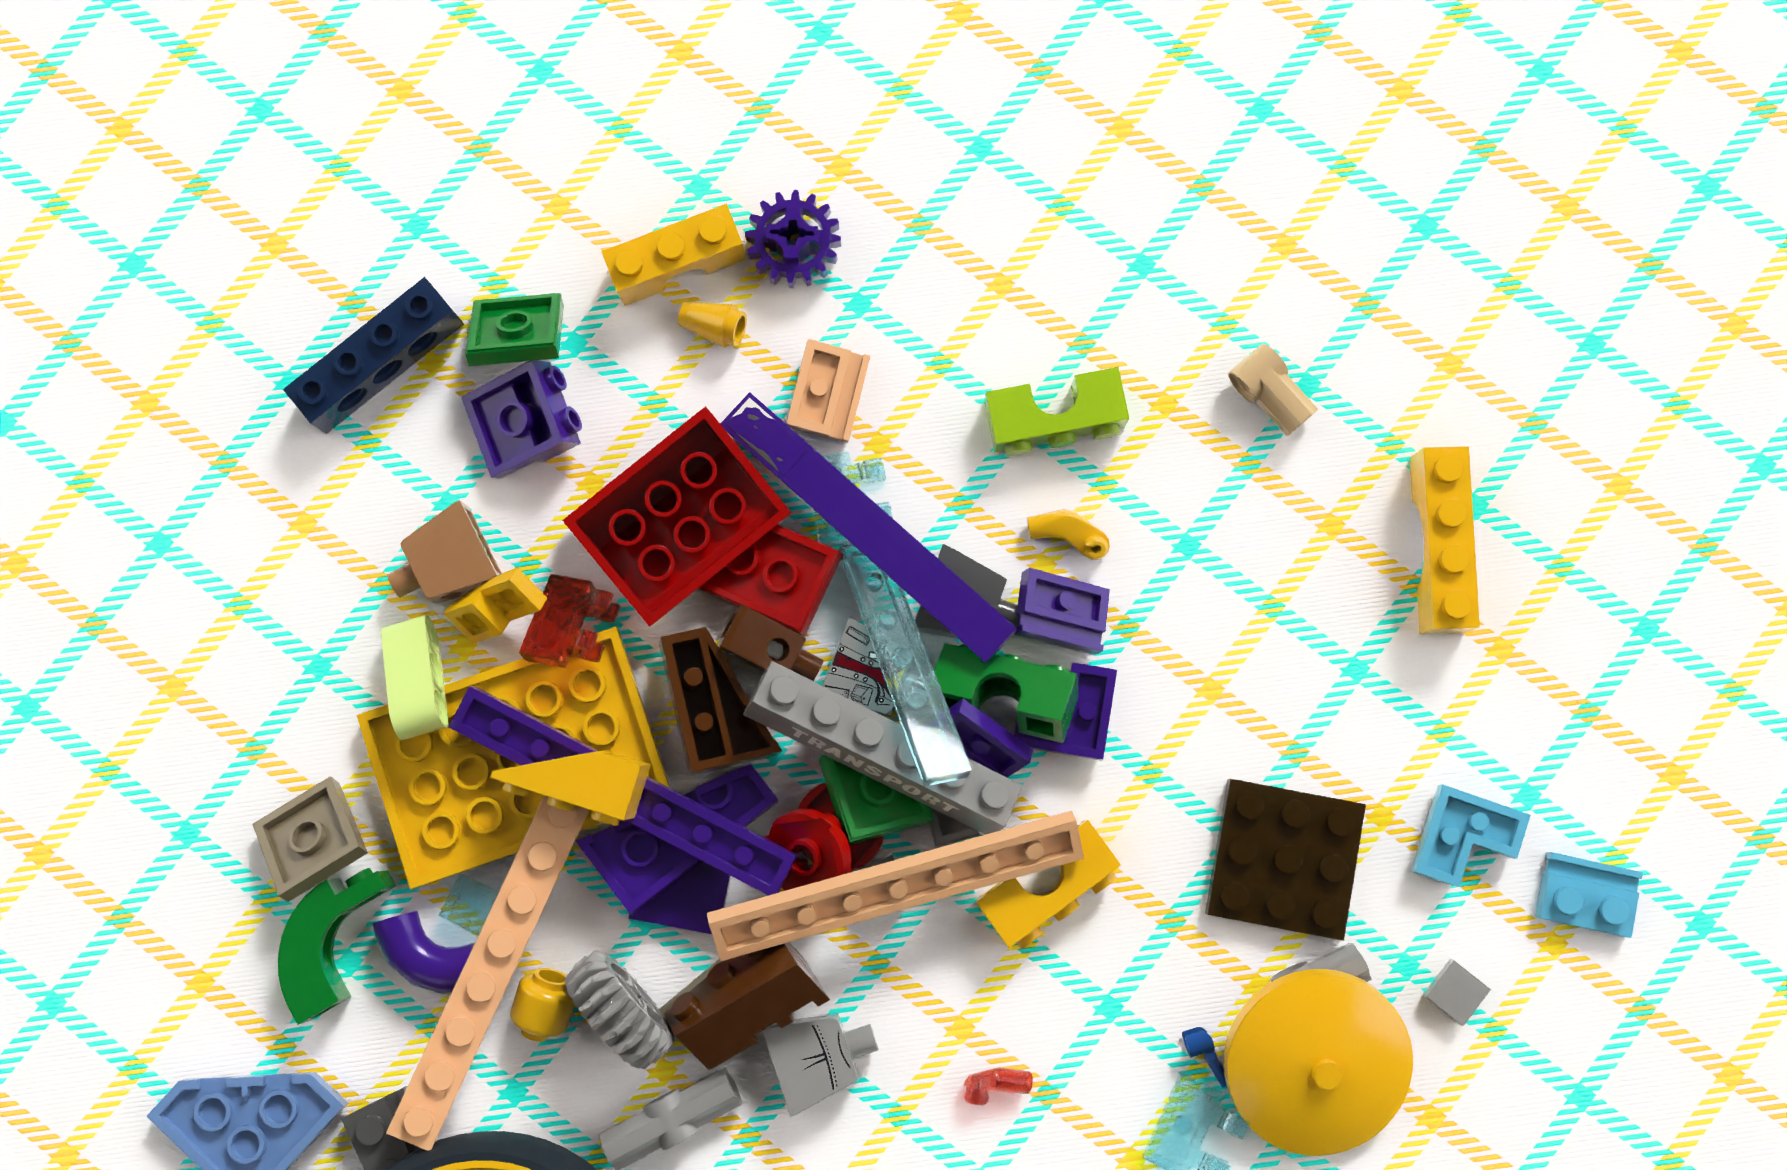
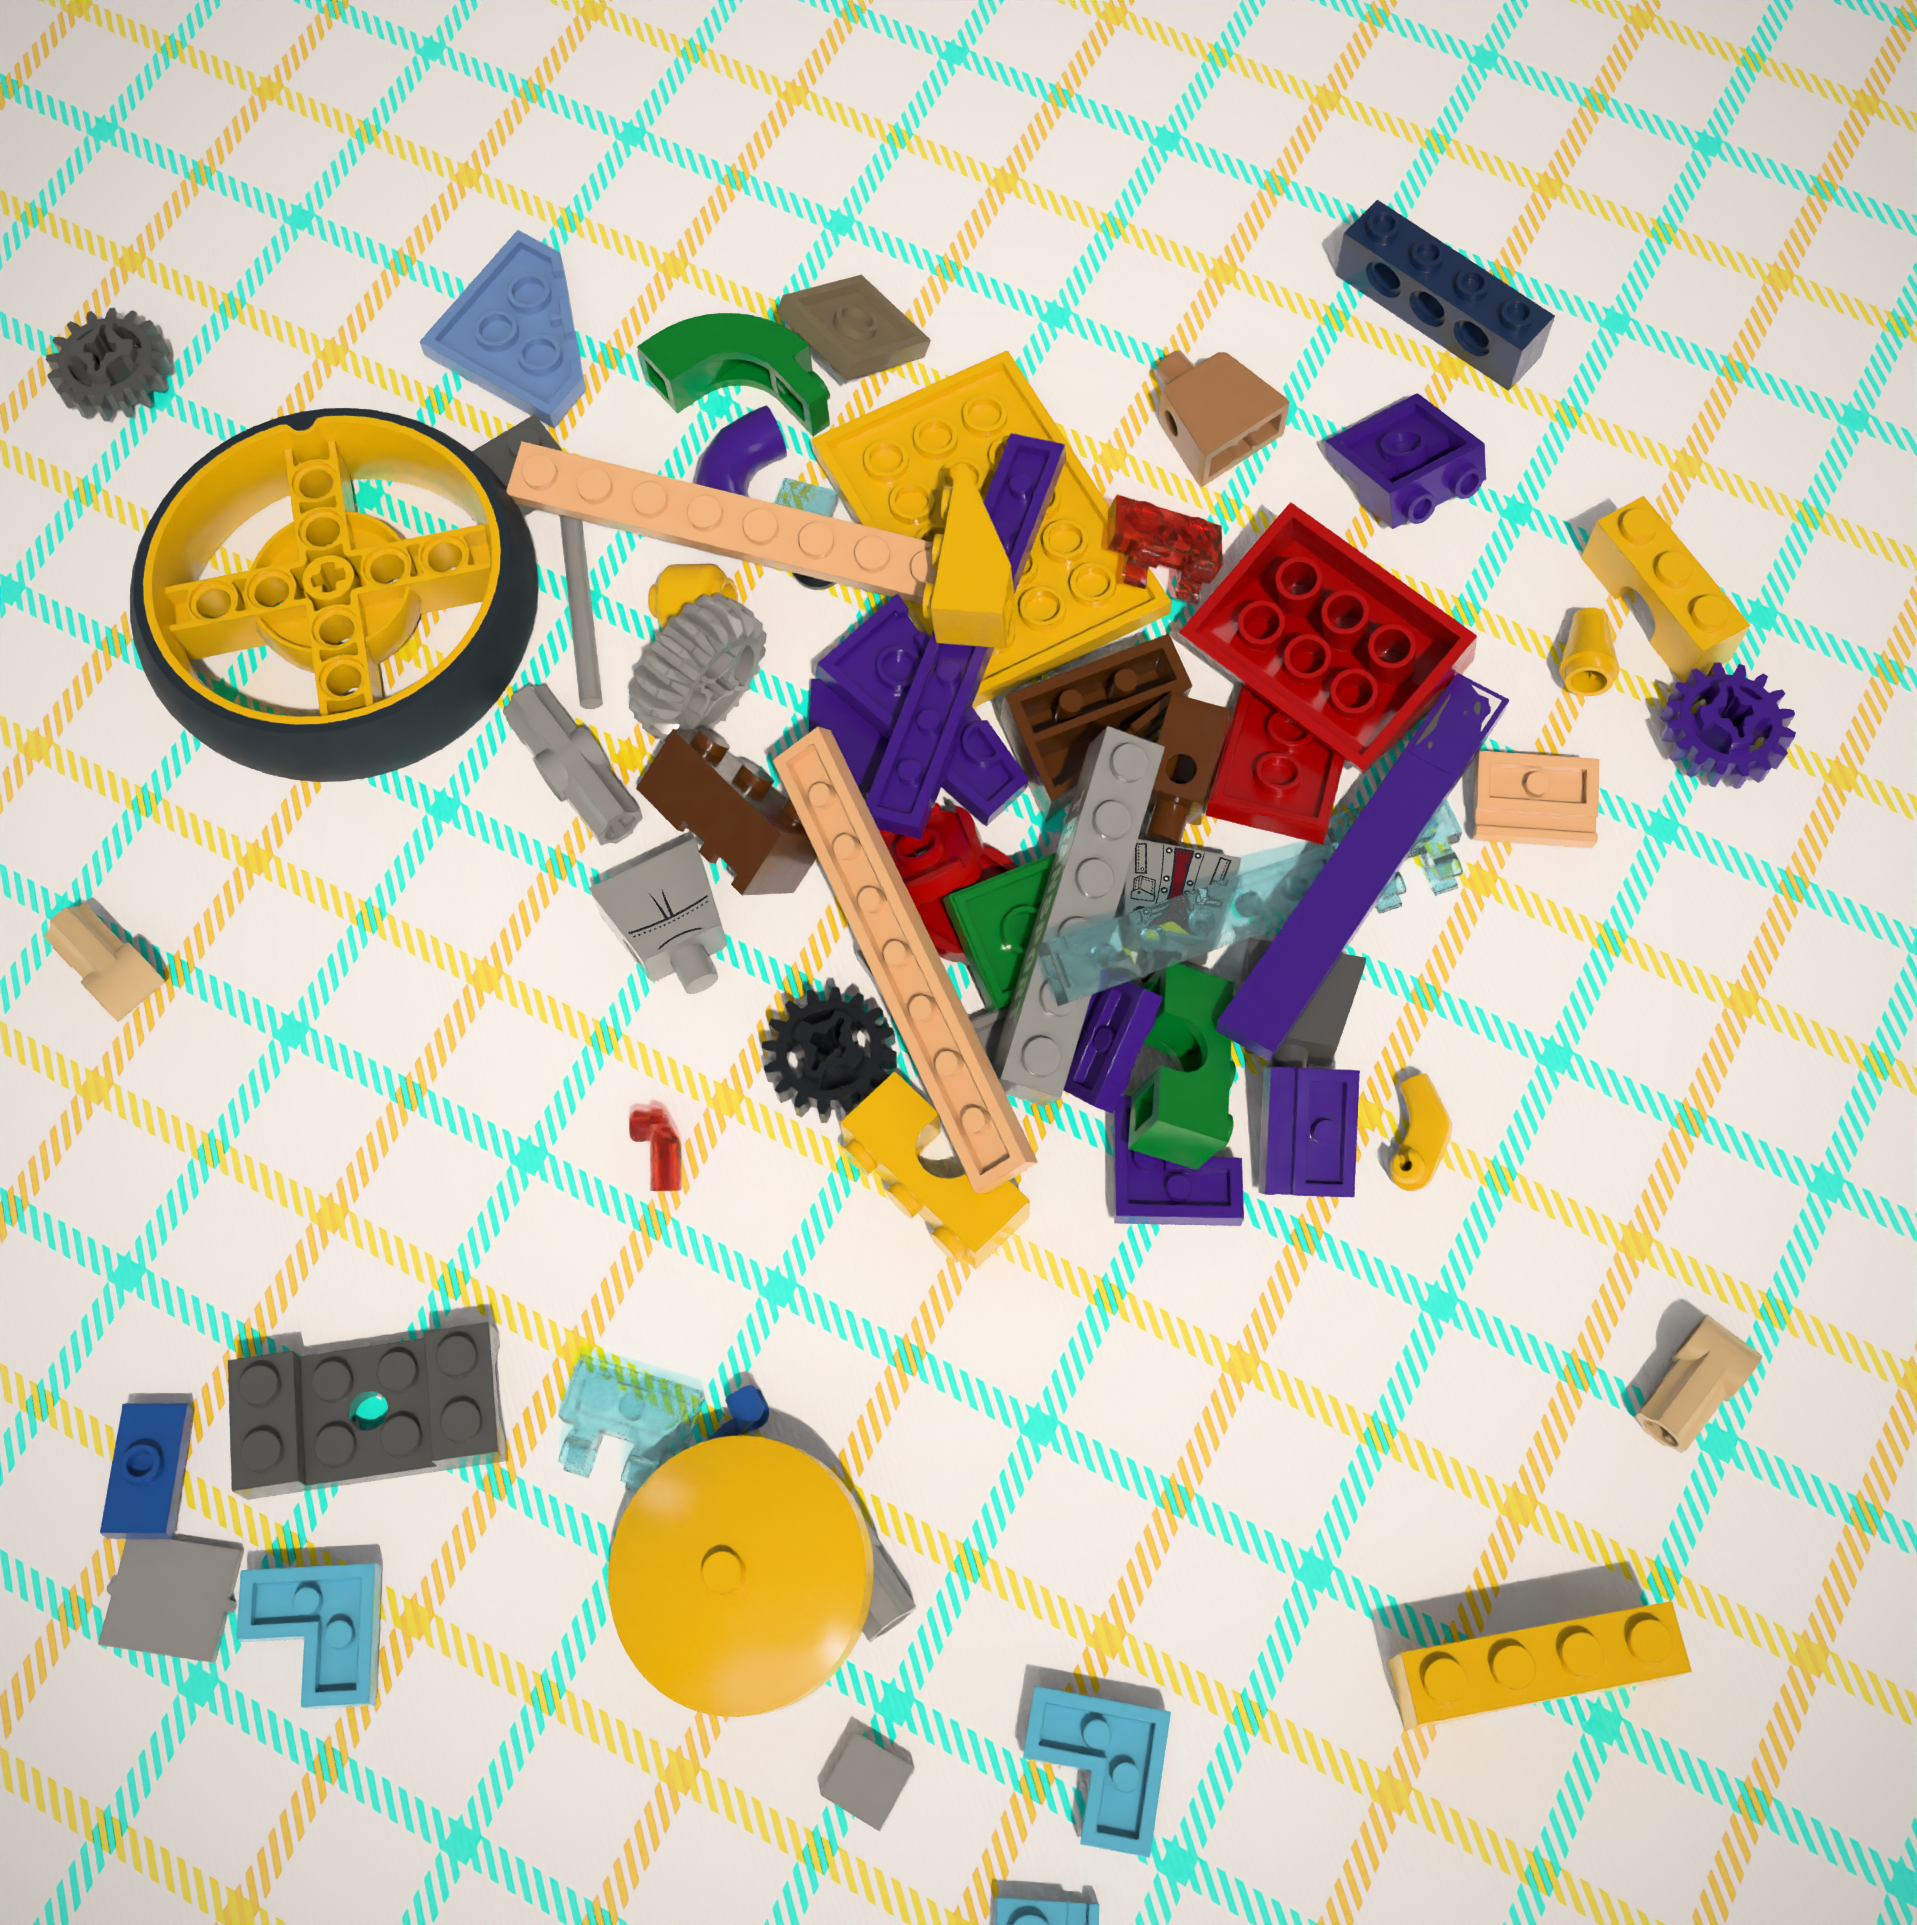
camera: 80 degrees right, 15 degrees down
yellowish green beam [381,615,449,741] -> none
yellow slope [443,567,547,644] -> none
green tile [465,293,564,366] -> none
lime arch [984,367,1130,456] -> none
dark brown plate [1205,778,1366,941] -> none
none -> light grey bar [559,515,603,709]
none -> black gear [762,987,898,1123]

